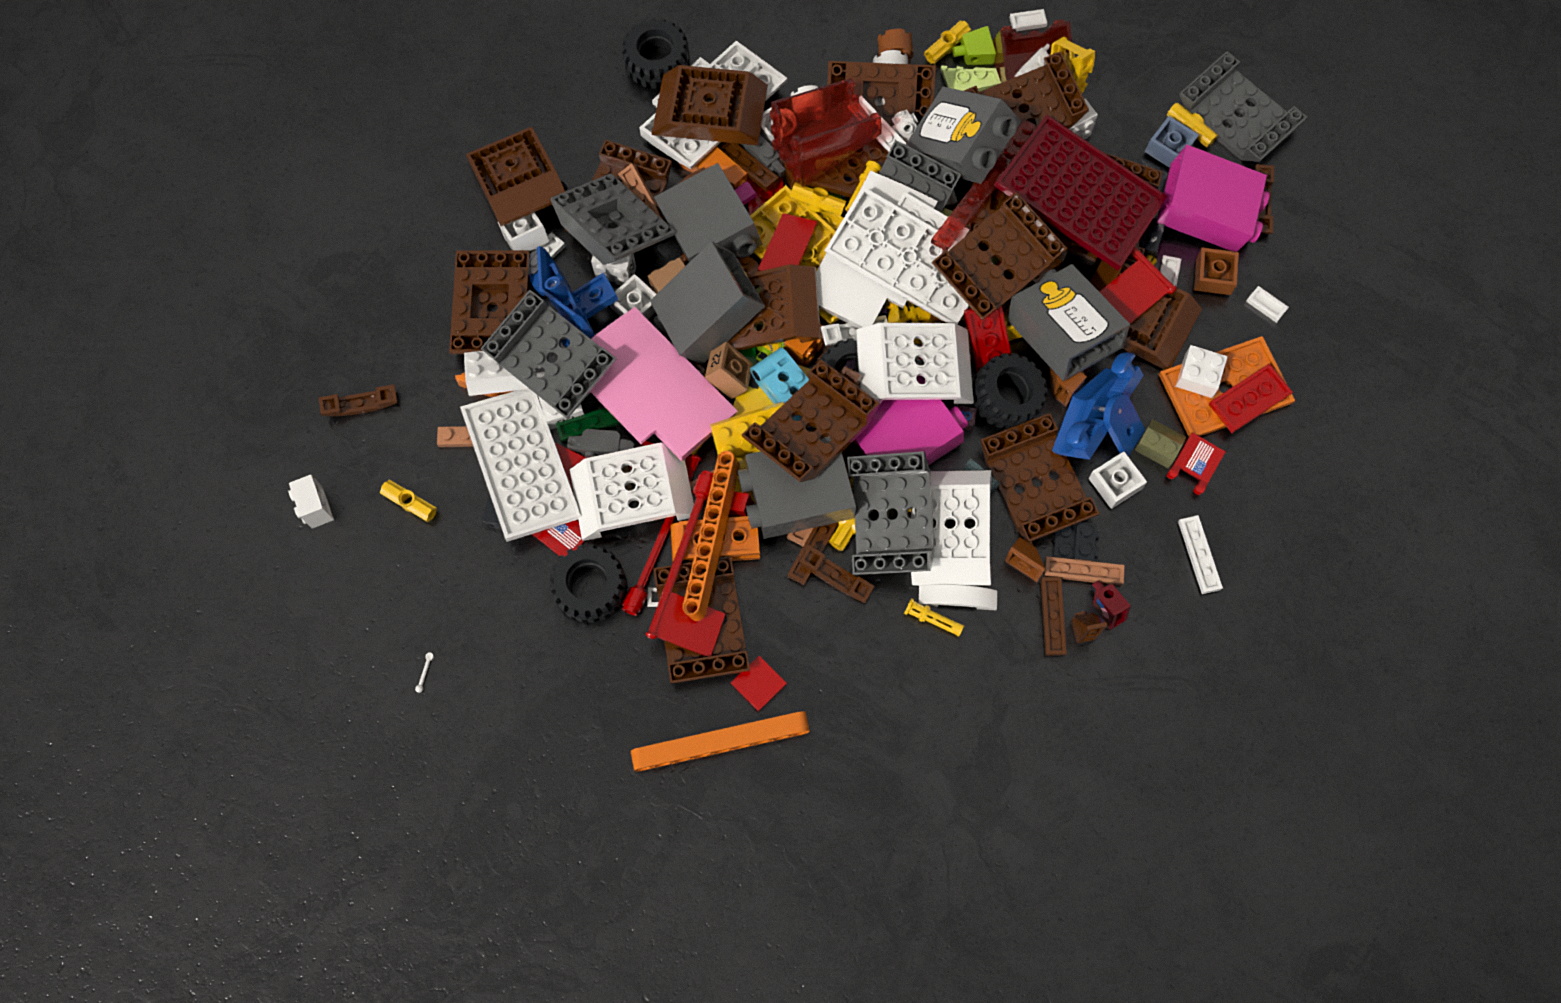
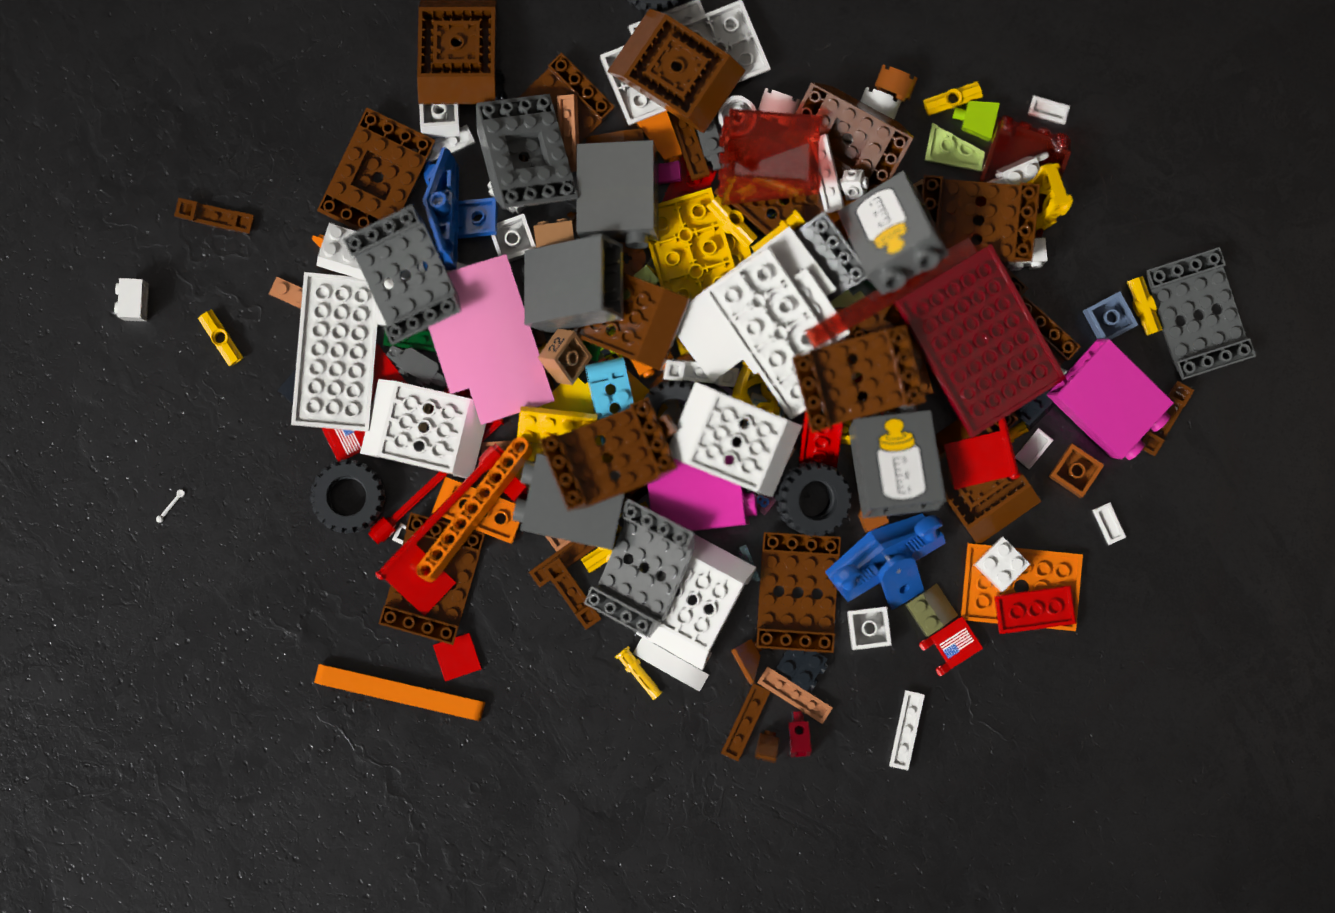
camera: 25 degrees right, 15 degrees up
red tile [758,213,818,272] -> none

